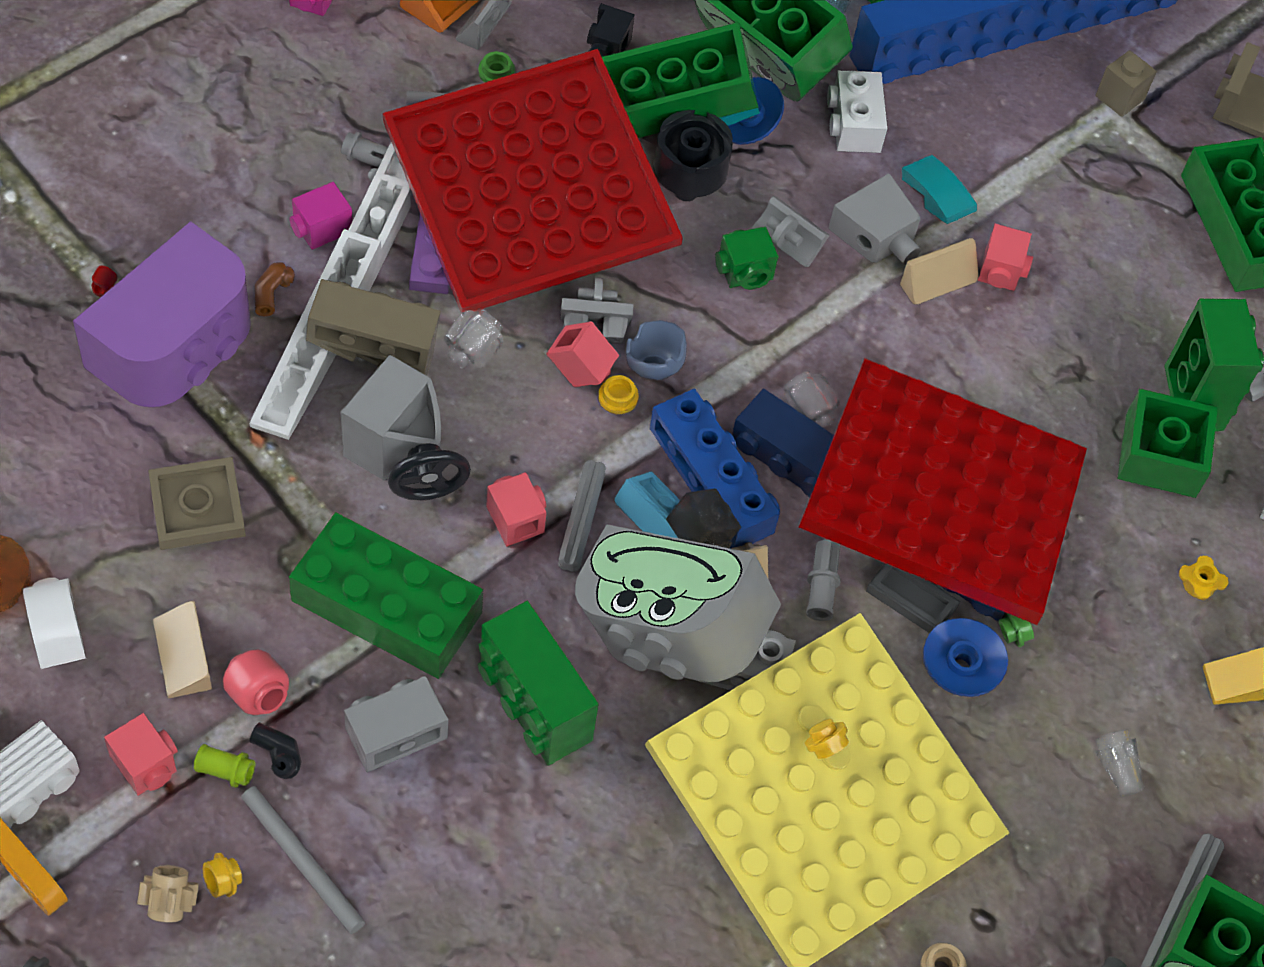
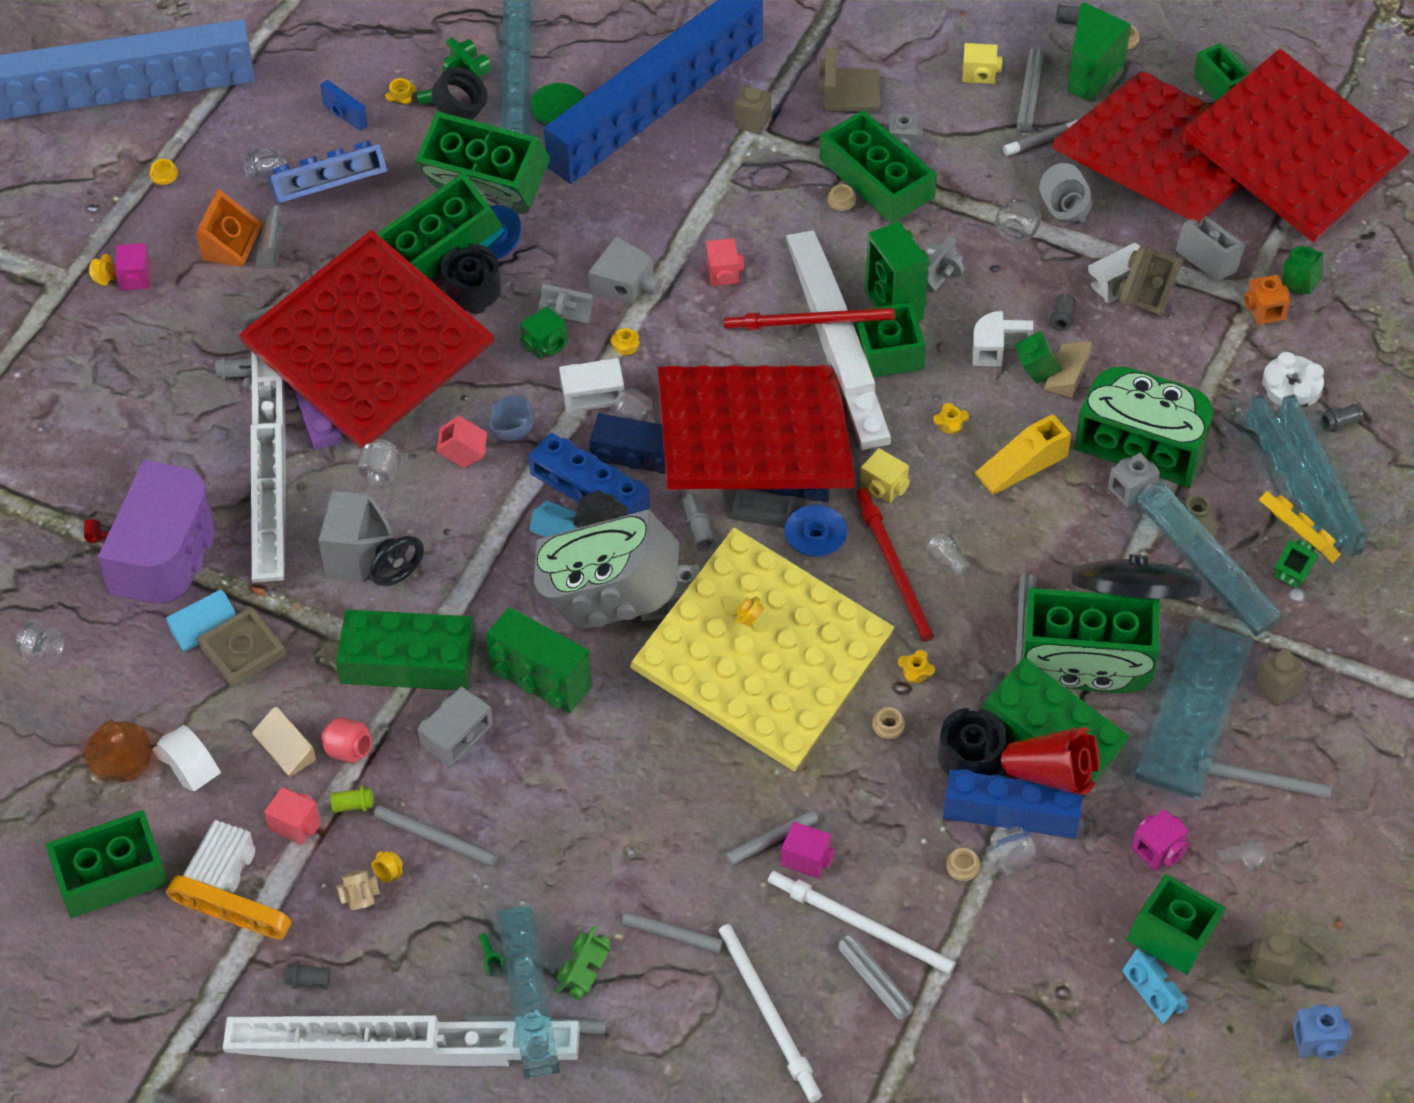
camera: 15 degrees left, 5 degrees down
black arm [249,722,302,779] -> none
dark orange arm [254,262,295,317] -> none
dark pink brick [289,181,353,250] -> none
dark tan wedge [306,279,441,376] -> none
bright green plate [478,51,515,82] -> none
coral brick [486,472,546,547] -> none
light grey axle [558,460,606,572] -> none
light grey hips [560,277,633,344] -> none
black brick [587,3,635,57] -> none
yellow plate [598,375,639,414] -> none
white brick [827,70,887,153] -> none
tan slope [900,238,978,304] -> none
teal slope [902,155,977,224] -> none
bright green plate [999,612,1034,647] -> none
none -> medium azure slope [166,589,237,652]
none -> white piece [559,358,625,413]
none -> yellow plate [611,328,640,355]
none -> red bar [724,308,895,331]
none -> white slope [786,230,891,450]
none -> tan plate [827,184,856,211]
none -> red bar [856,488,934,642]
none -> light yellow brick [860,448,910,503]
none -> yellow plate [898,650,935,683]

